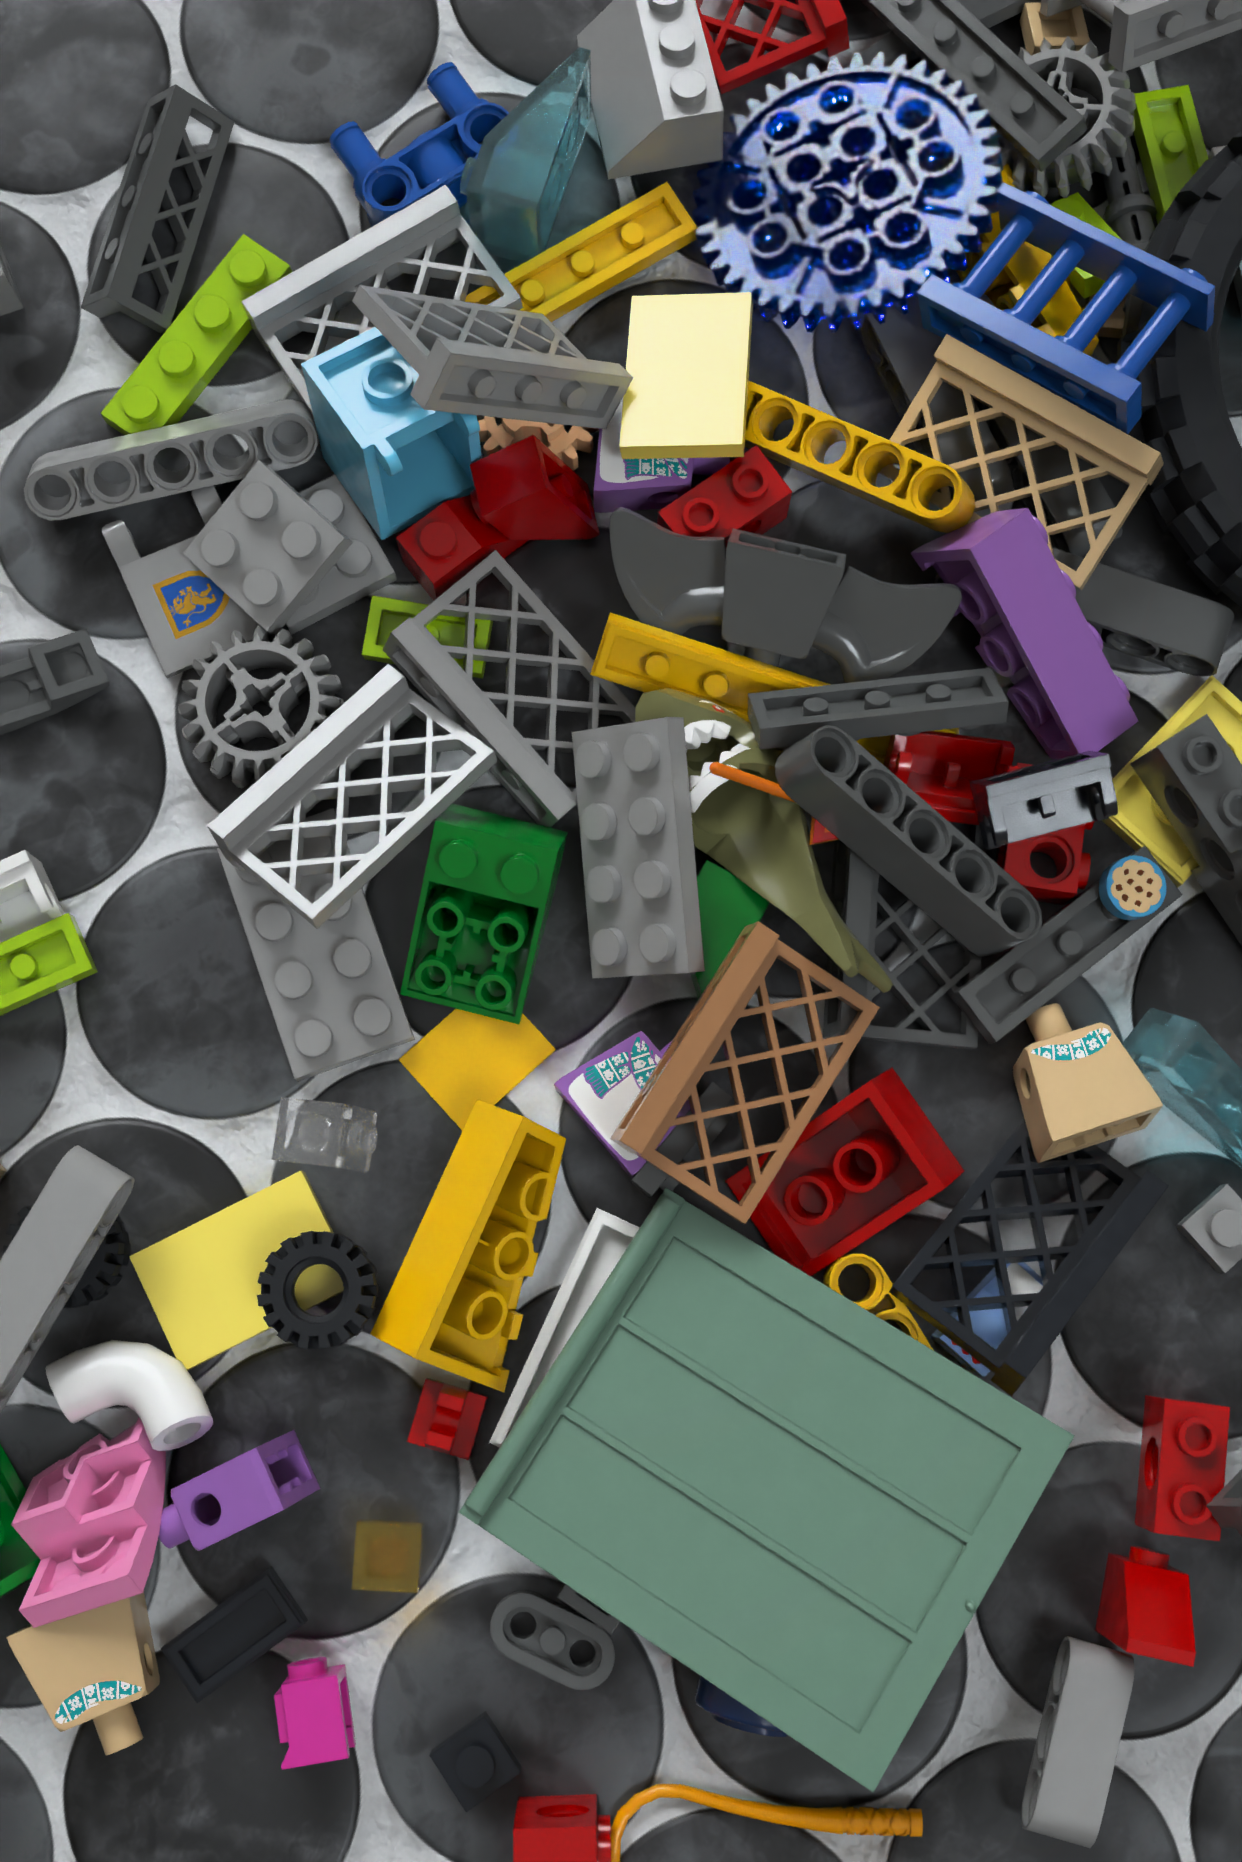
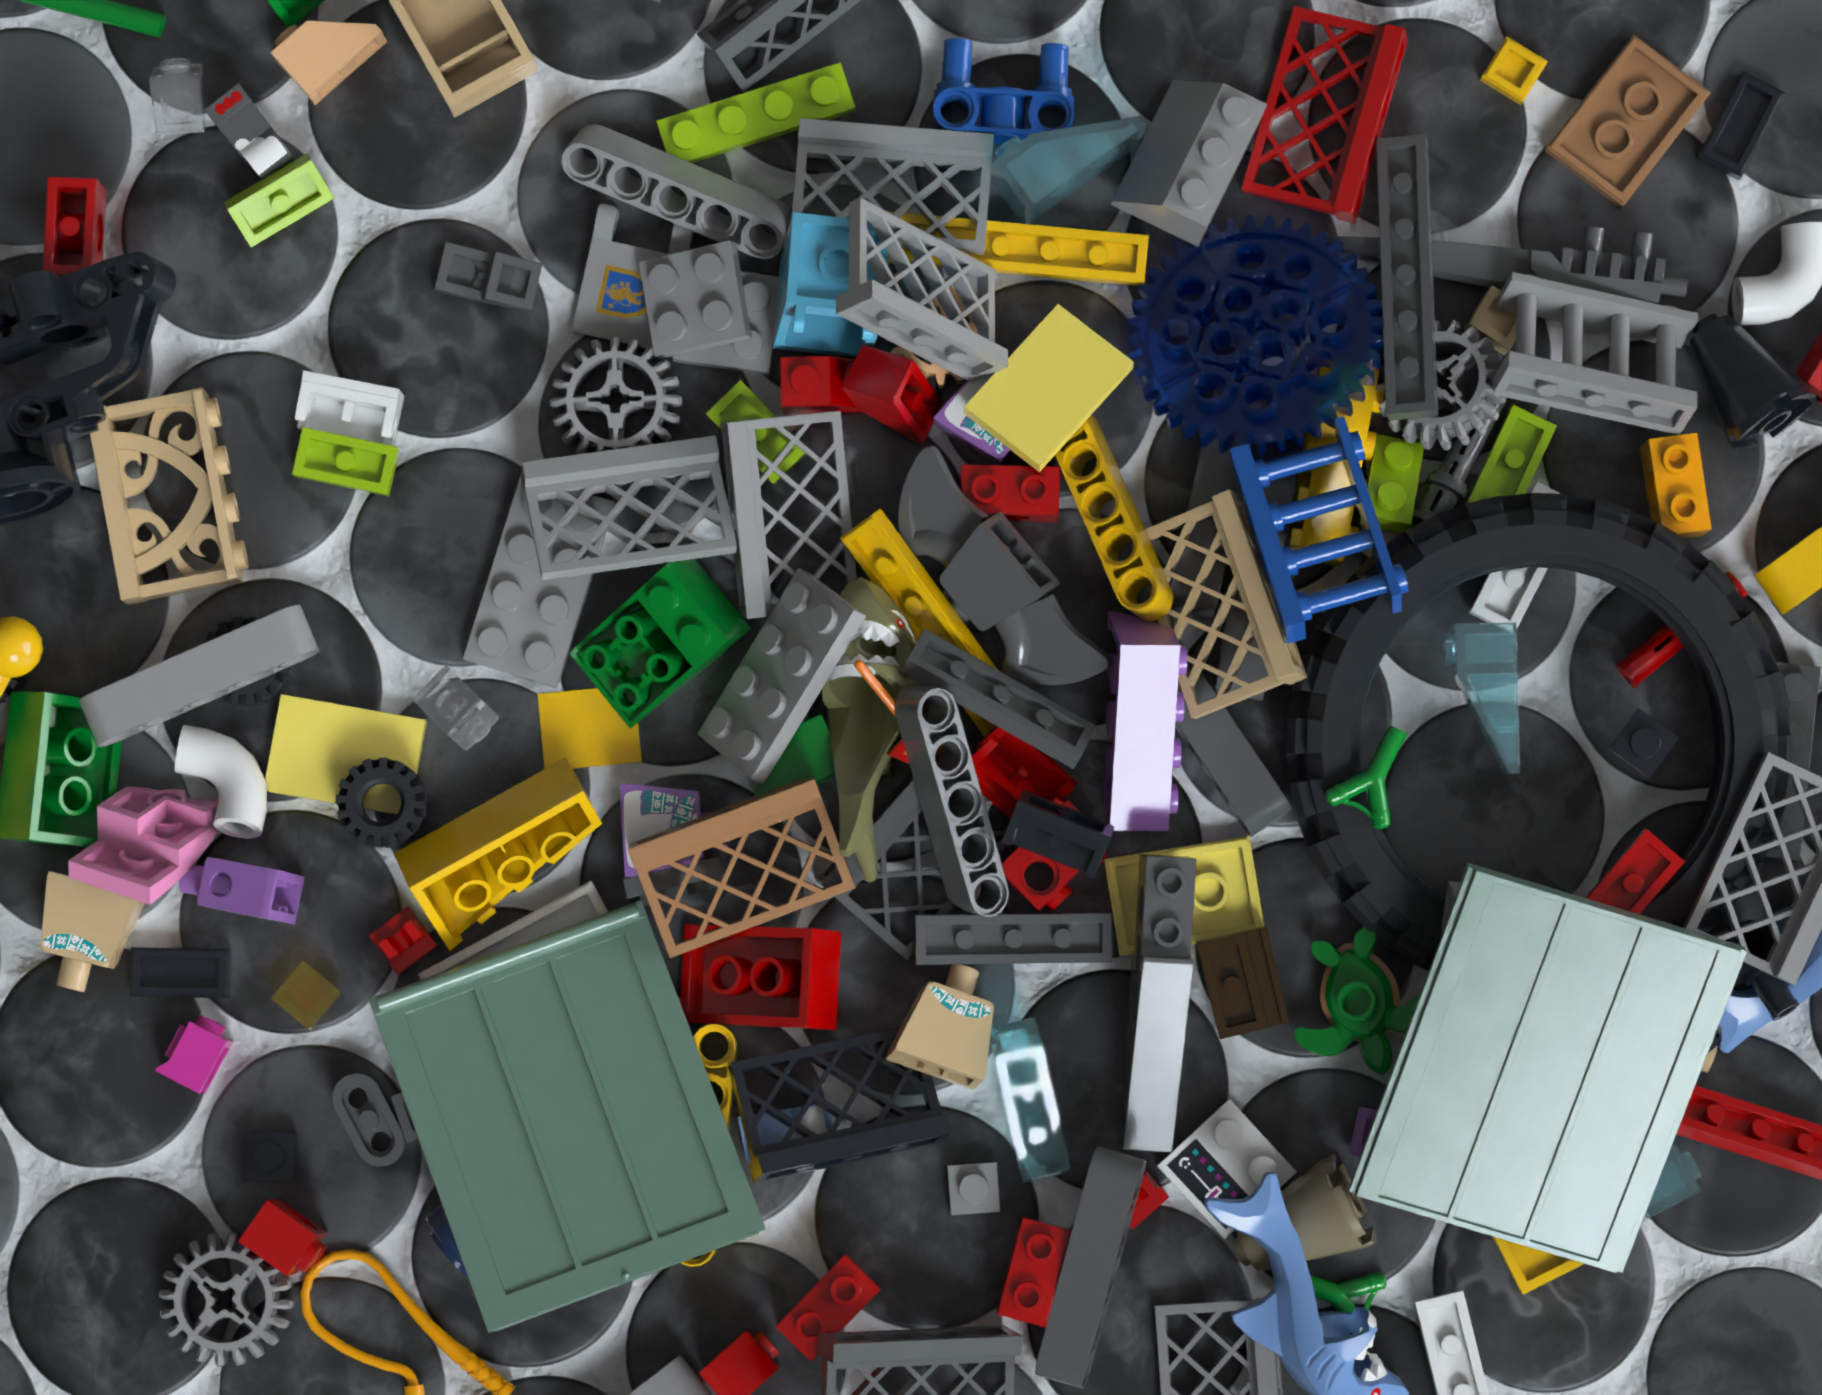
camera: 40 degrees right, 5 degrees up
tile [1099,855,1166,920] -> none

